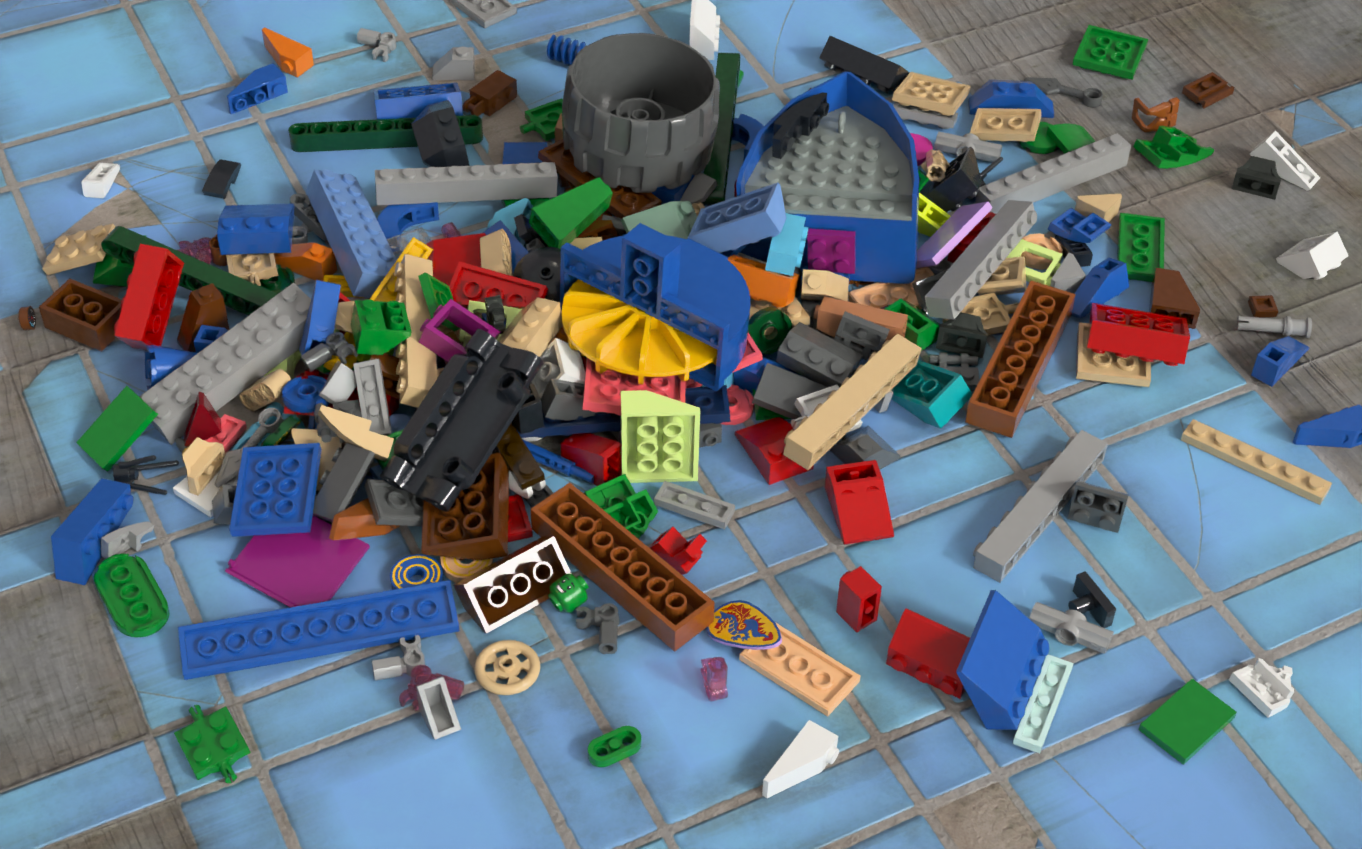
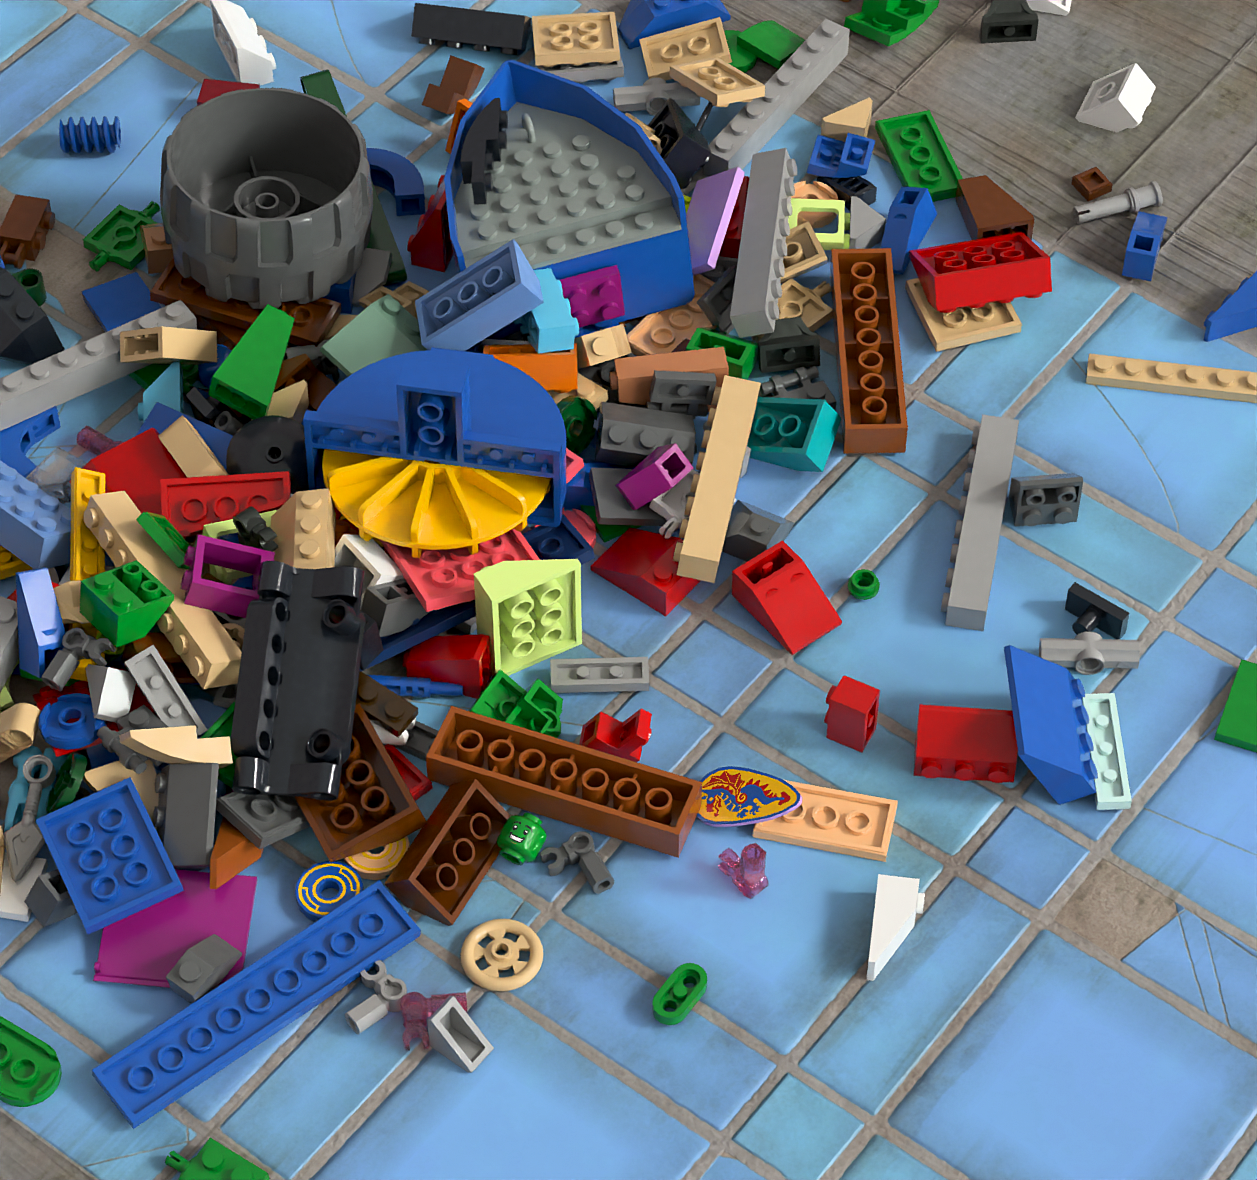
camera: 25 degrees left, 5 degrees up
none -> tan slope [120,326,217,365]
none -> dark grey slope [166,934,242,1004]
none -> magenta slope [615,443,694,510]
none -> tan plate [670,57,765,107]
none -> green plate [848,569,880,600]

